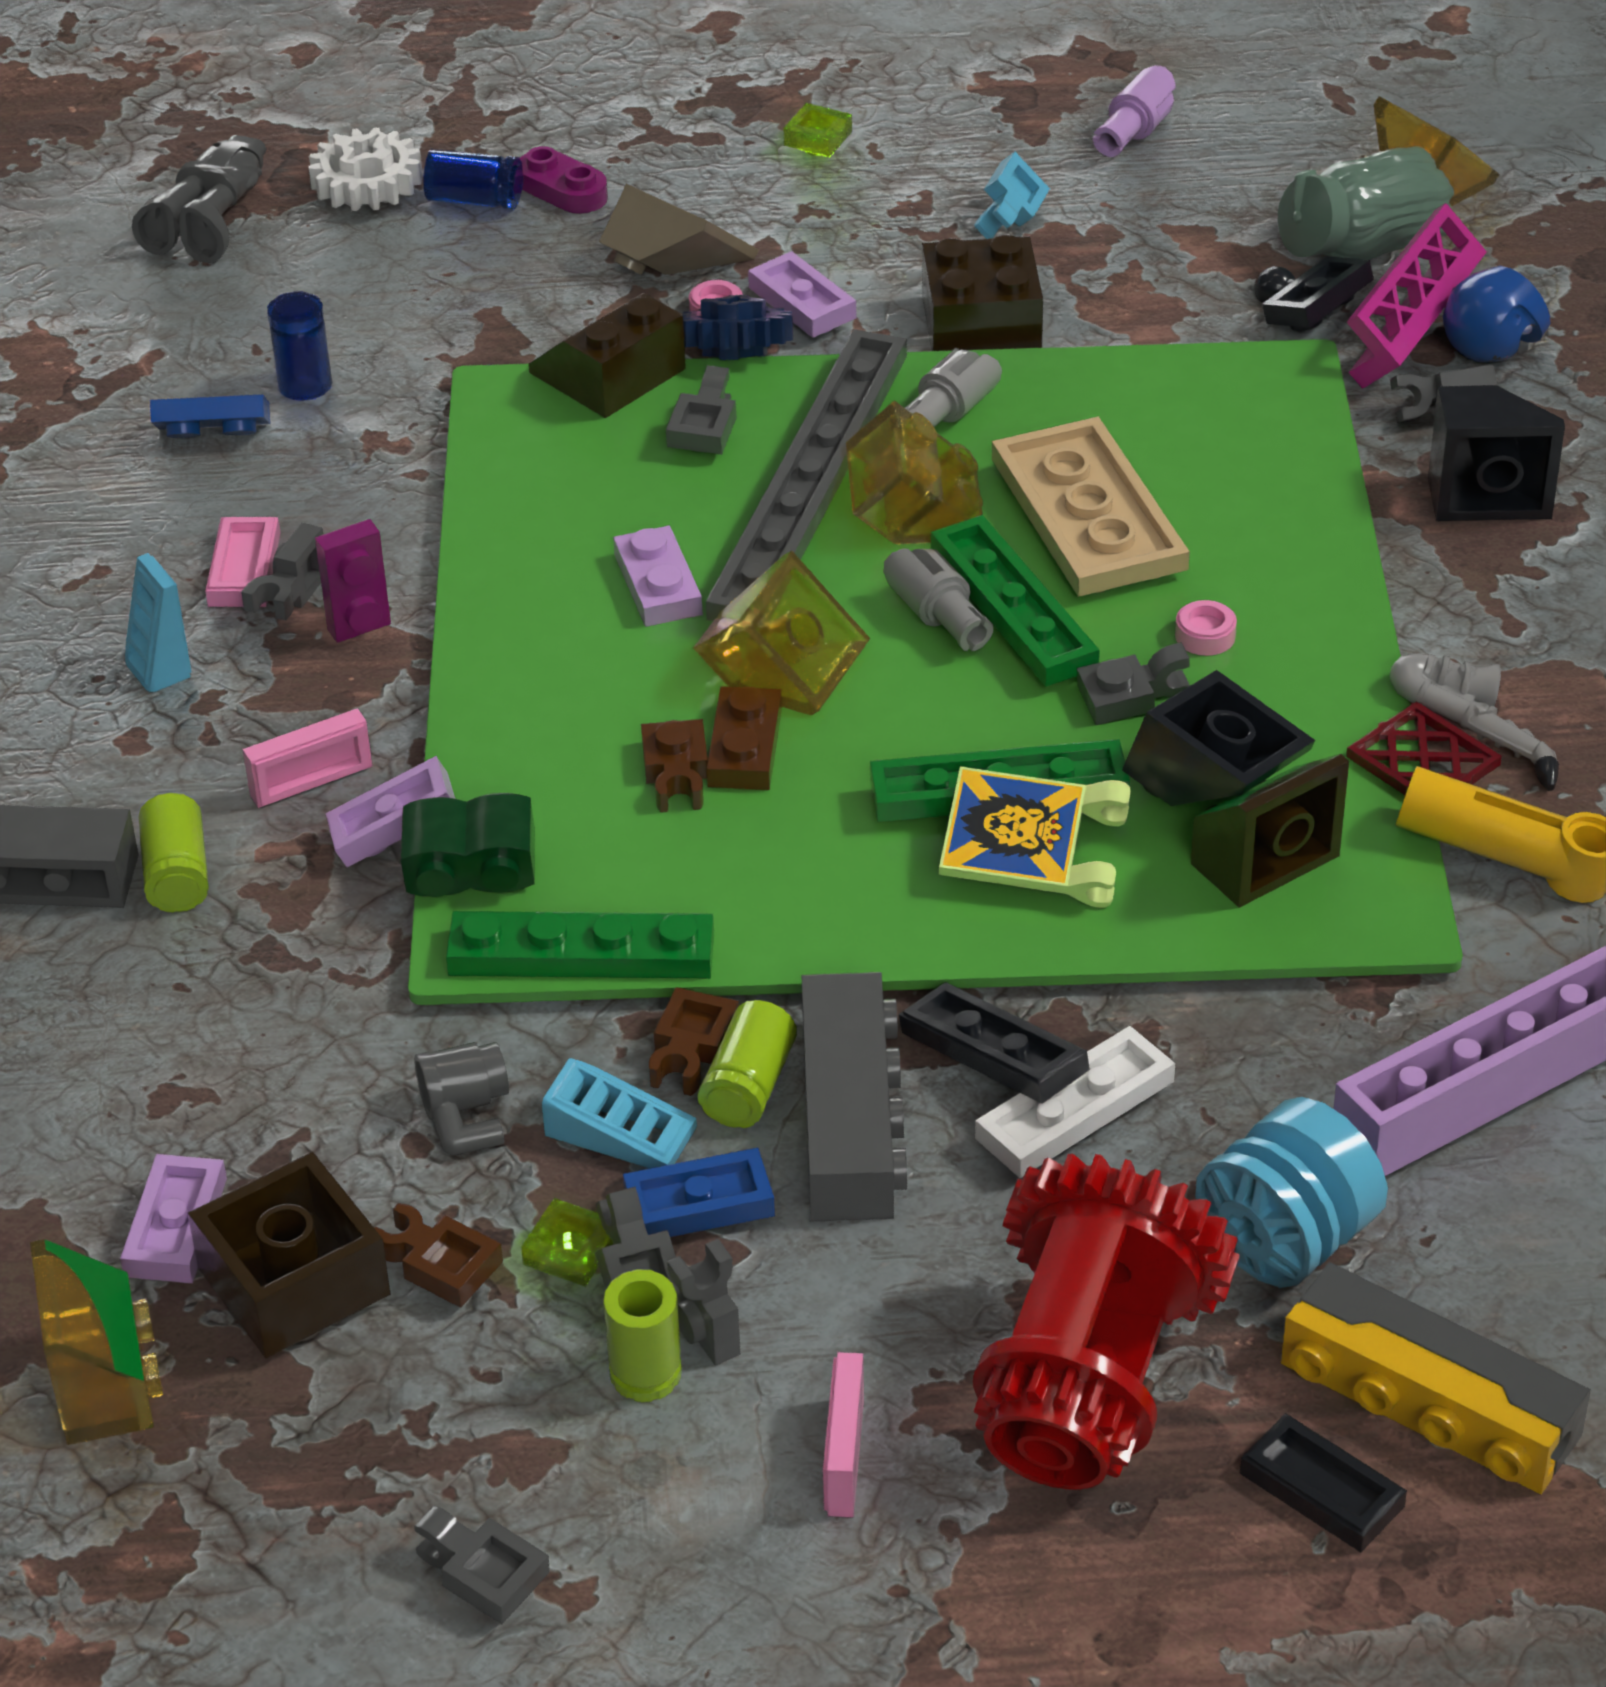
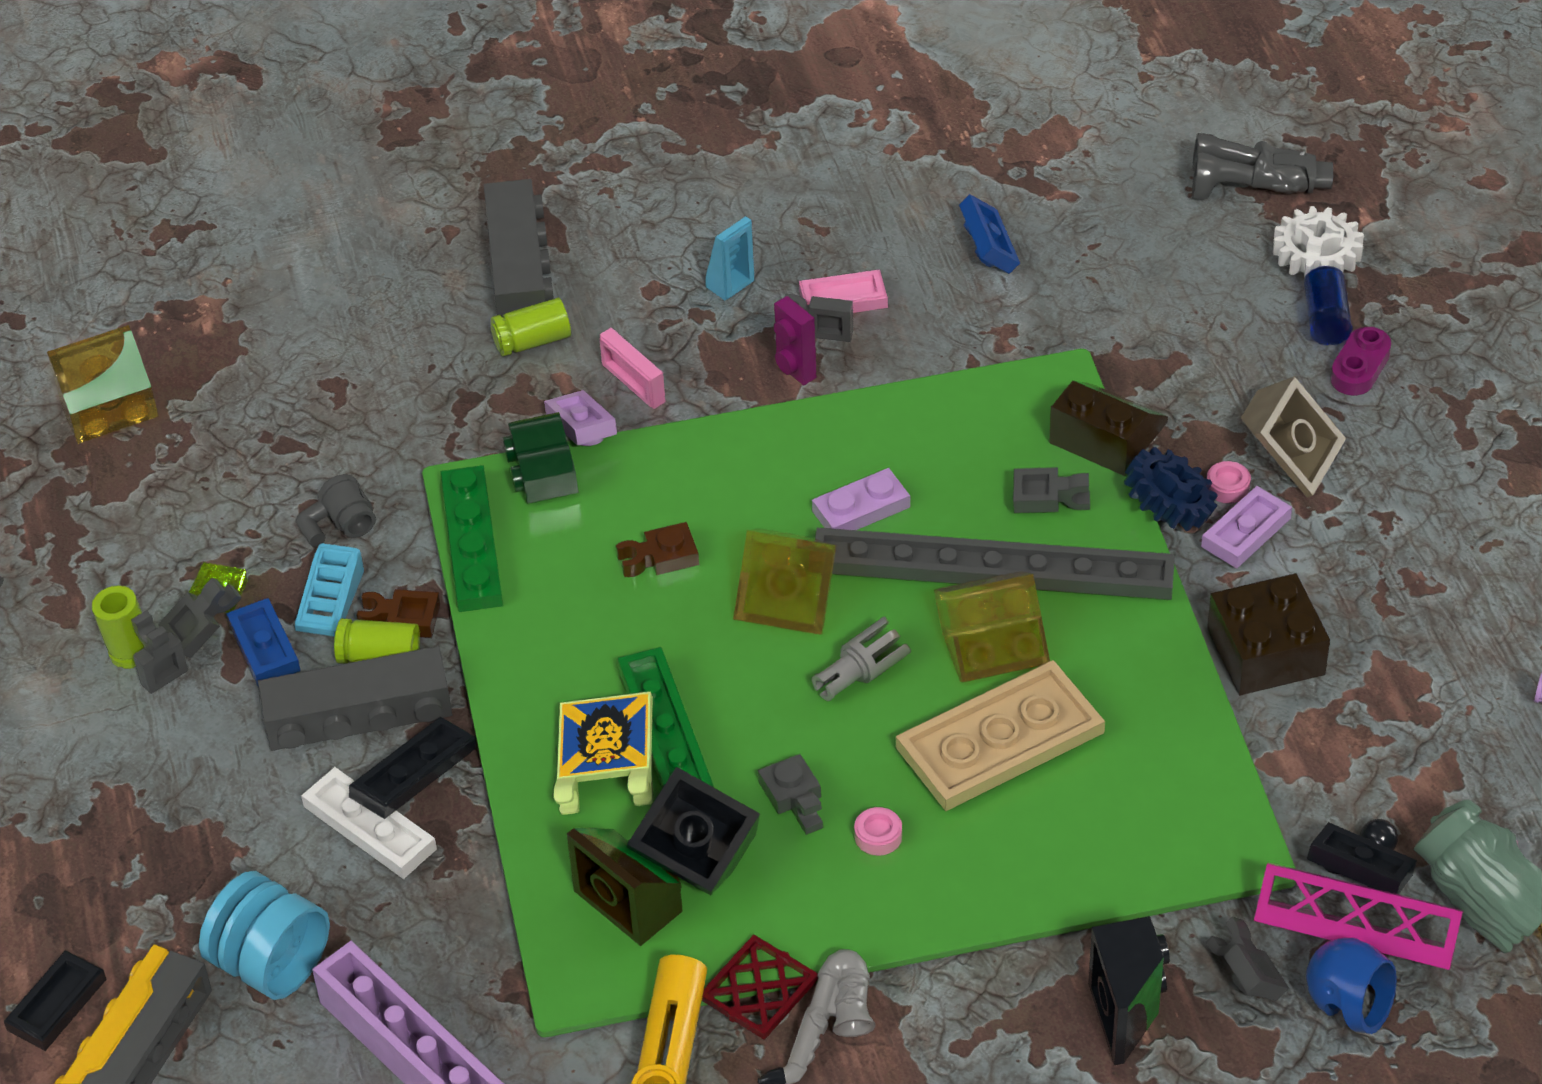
camera: 80 degrees right, 5 degrees up
lavender plate [120,1154,227,1284] -> none
dark brown brick [187,1151,391,1358] -> none
clear blue piece [267,291,333,401] -> none
reddish brown plate [375,1203,503,1308] -> none
reddish brown plate [707,686,782,790] -> none
clear neon green plate [783,103,852,158] -> none
bright pink tile [823,1352,864,1518] -> none
light grey arm [894,348,1002,442] -> none
green plate [931,515,1100,687] -> none
red piece [973,1154,1240,1490] -> none
medium azure plate [974,152,1050,239] -> none

